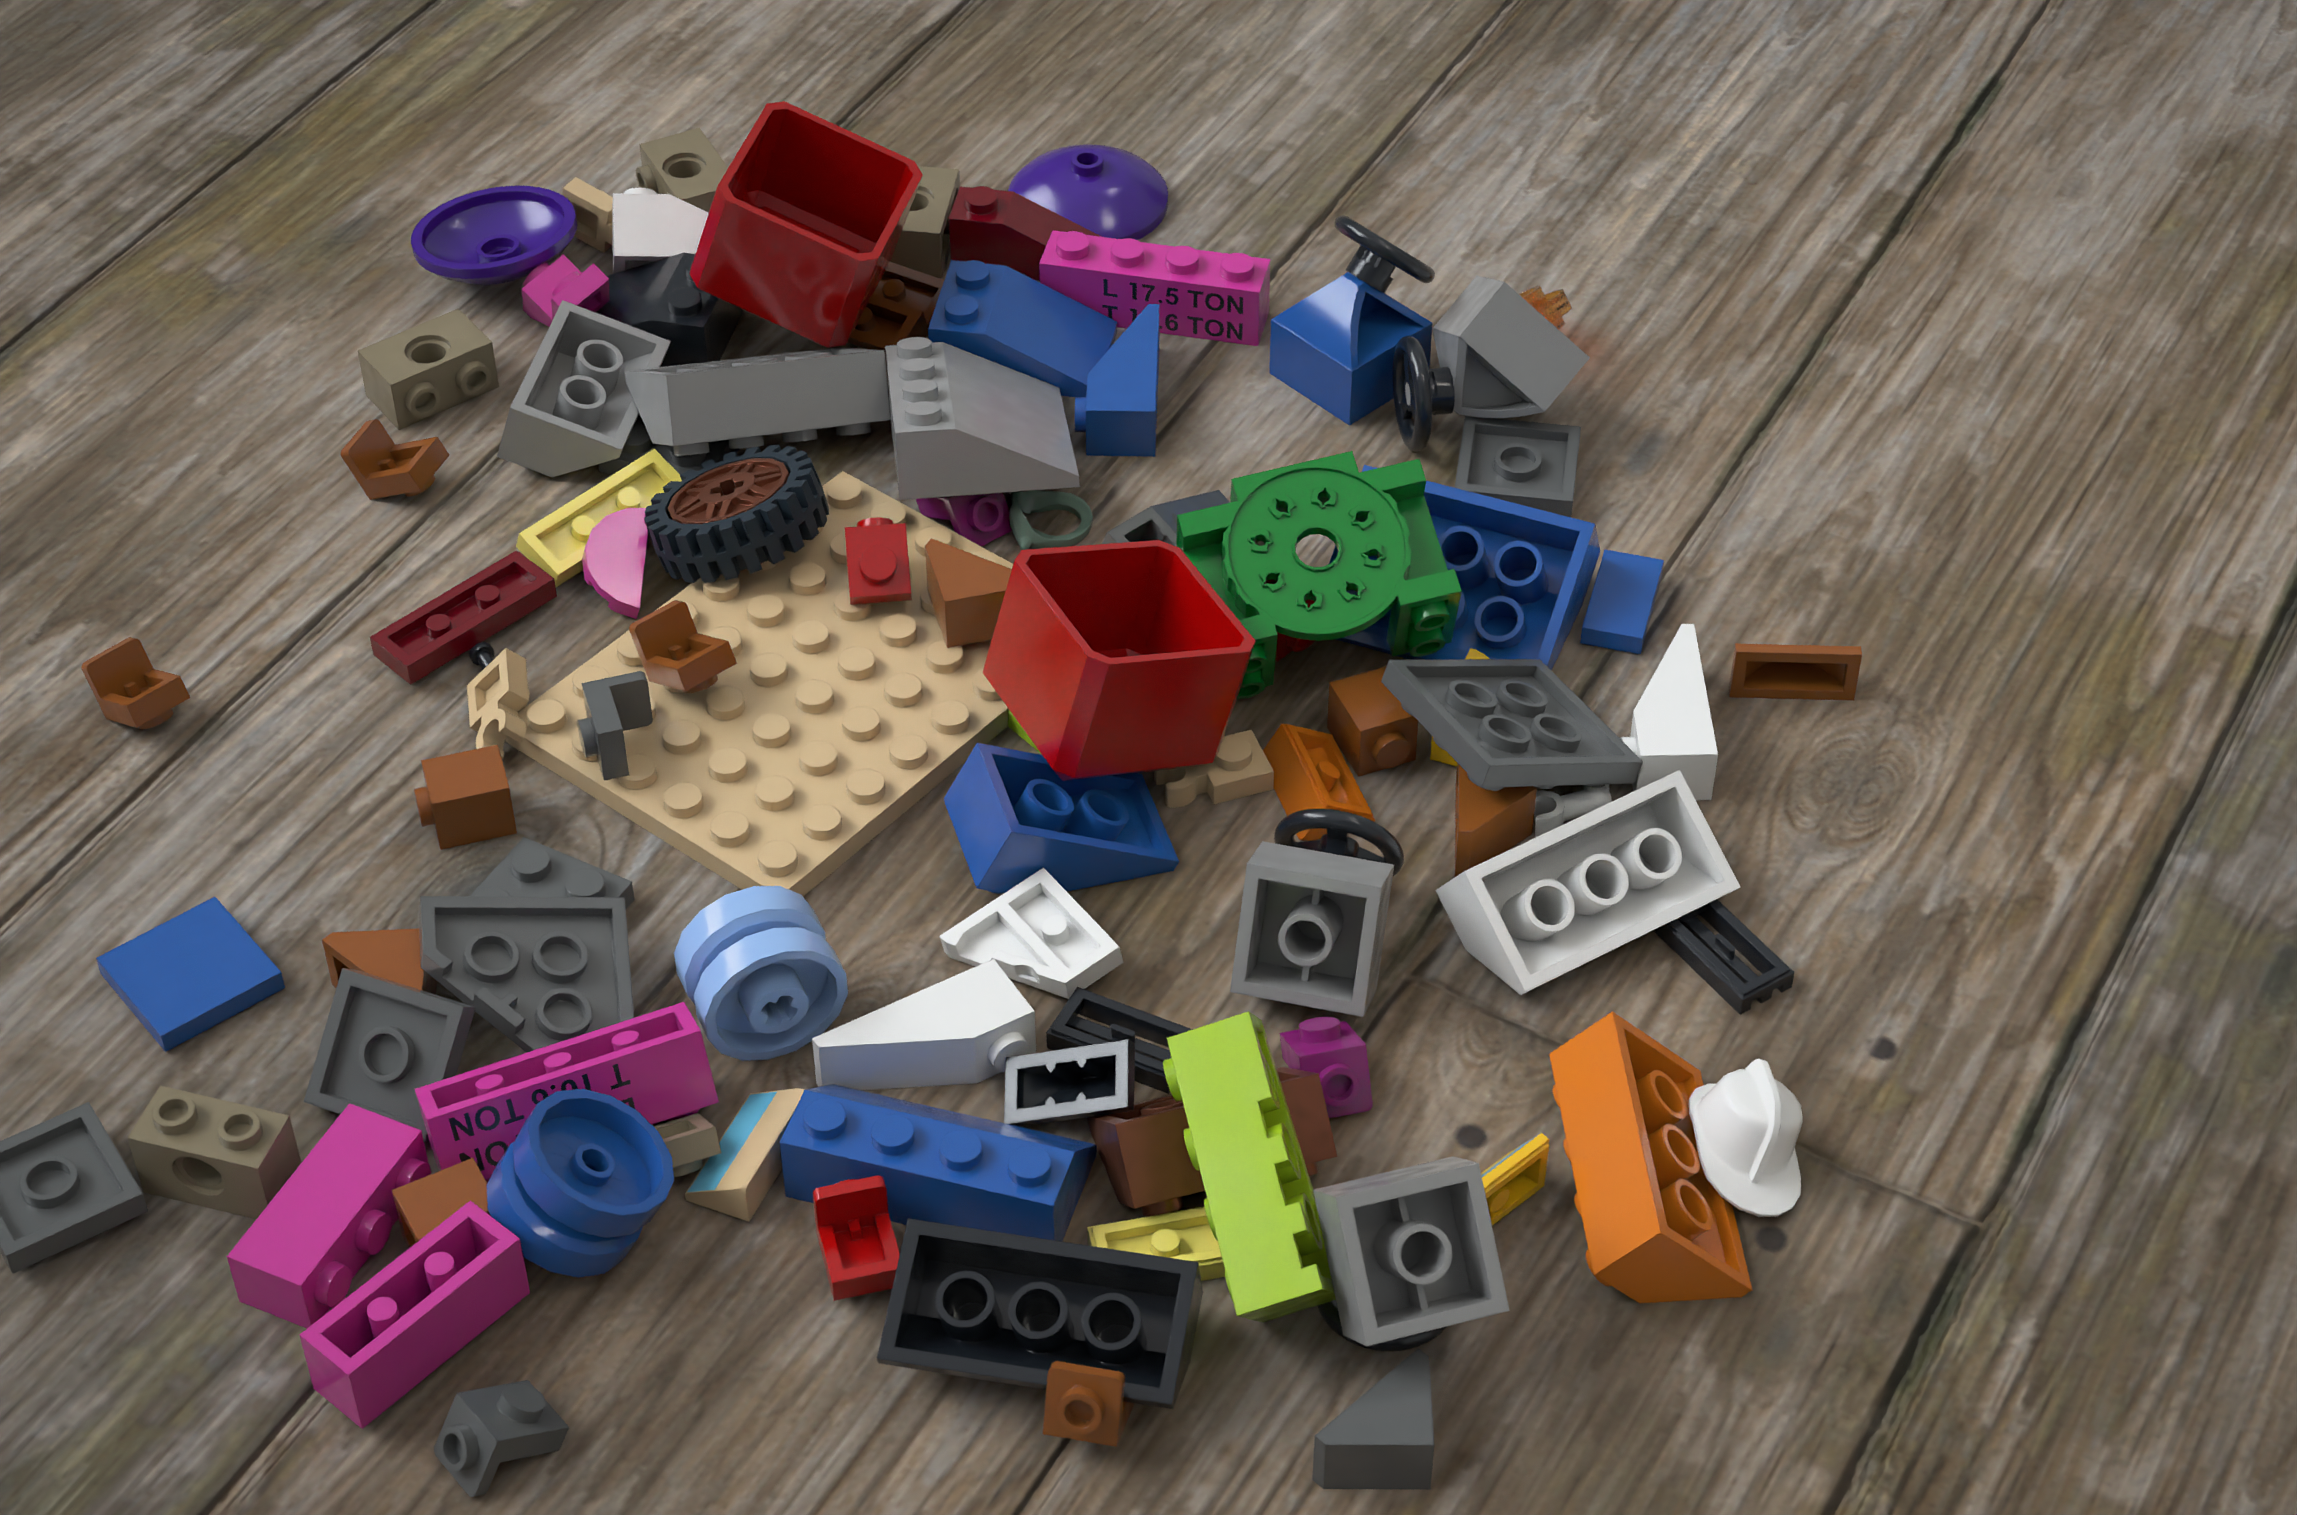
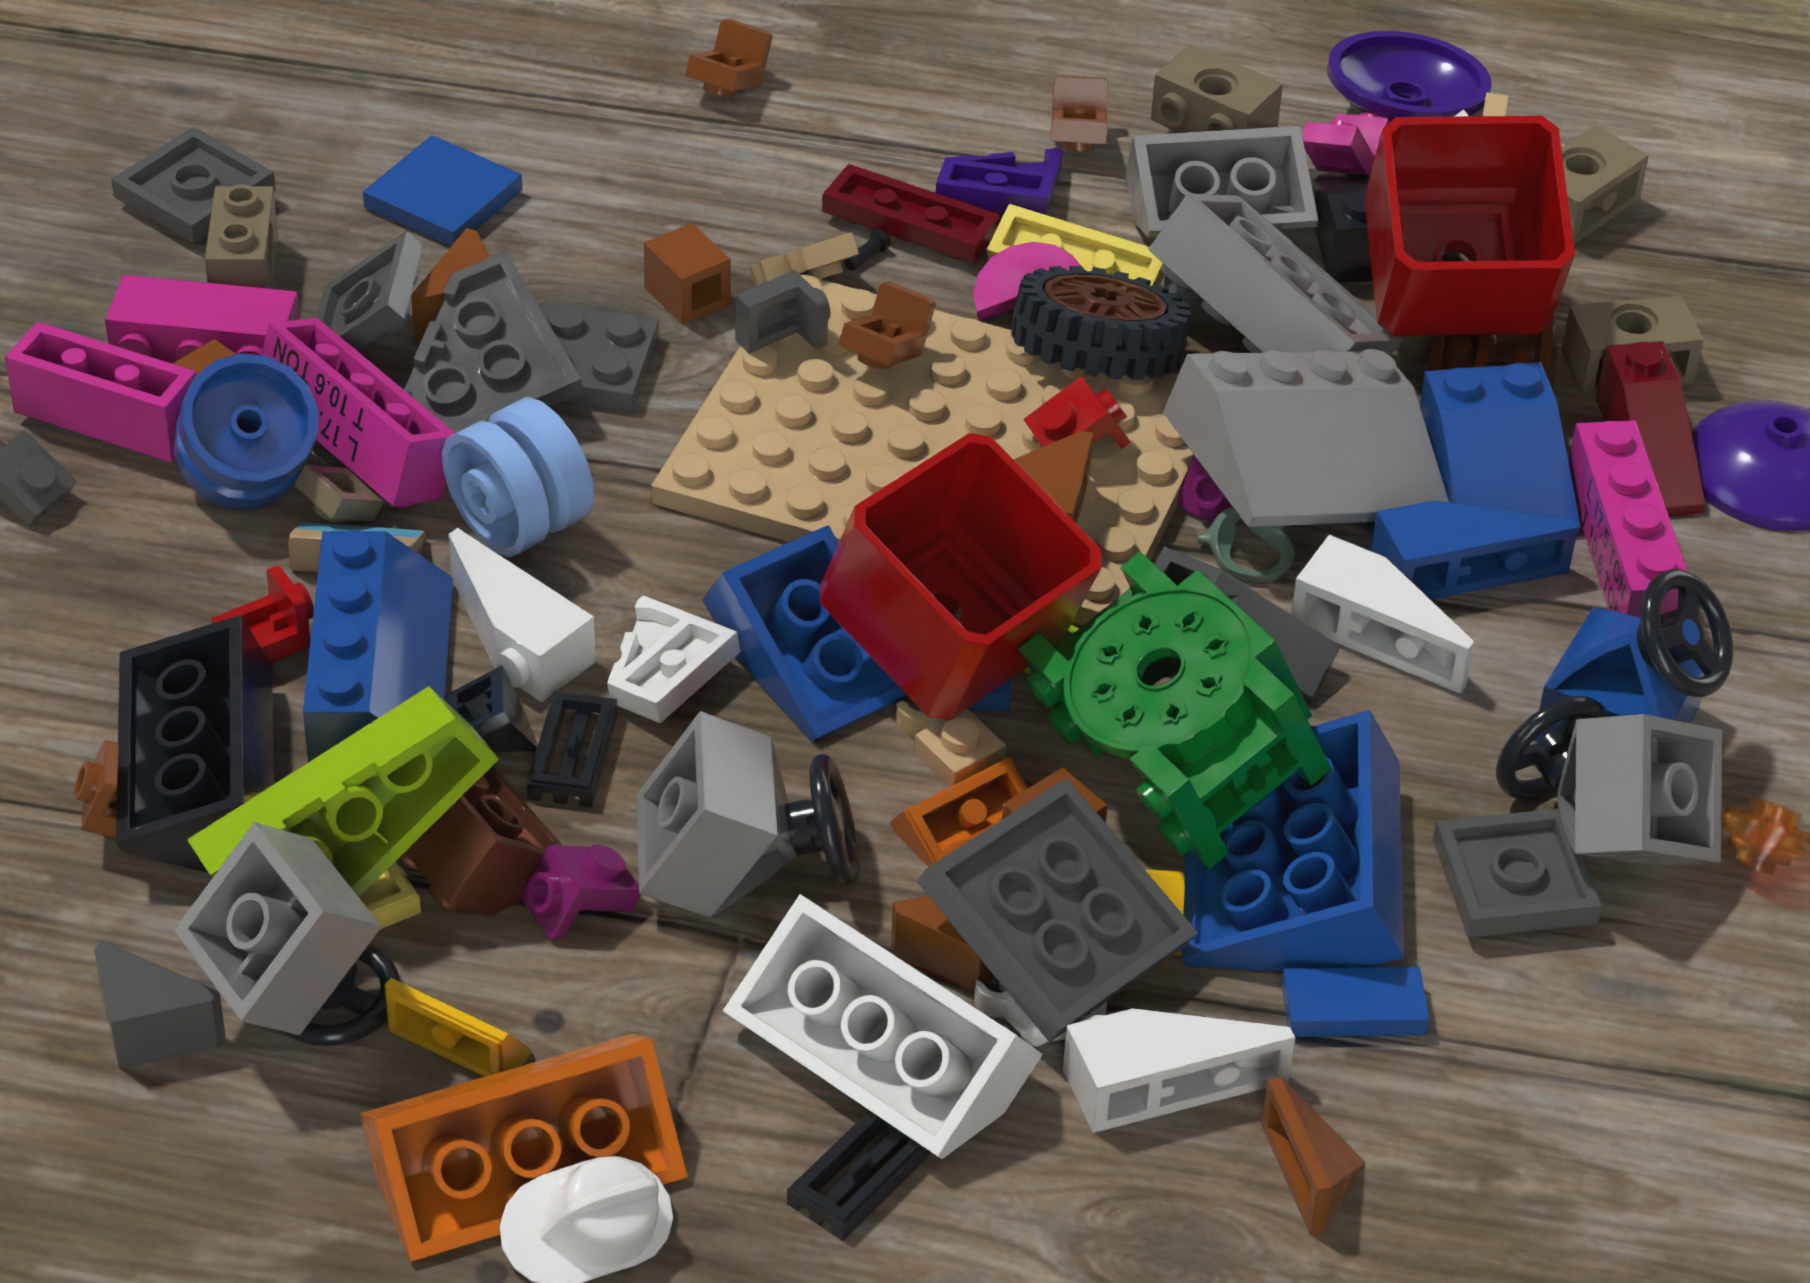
camera: 70 degrees right, 0 degrees up
none -> dark purple wing [935,148,1063,215]
none -> white slope [1291,535,1474,694]

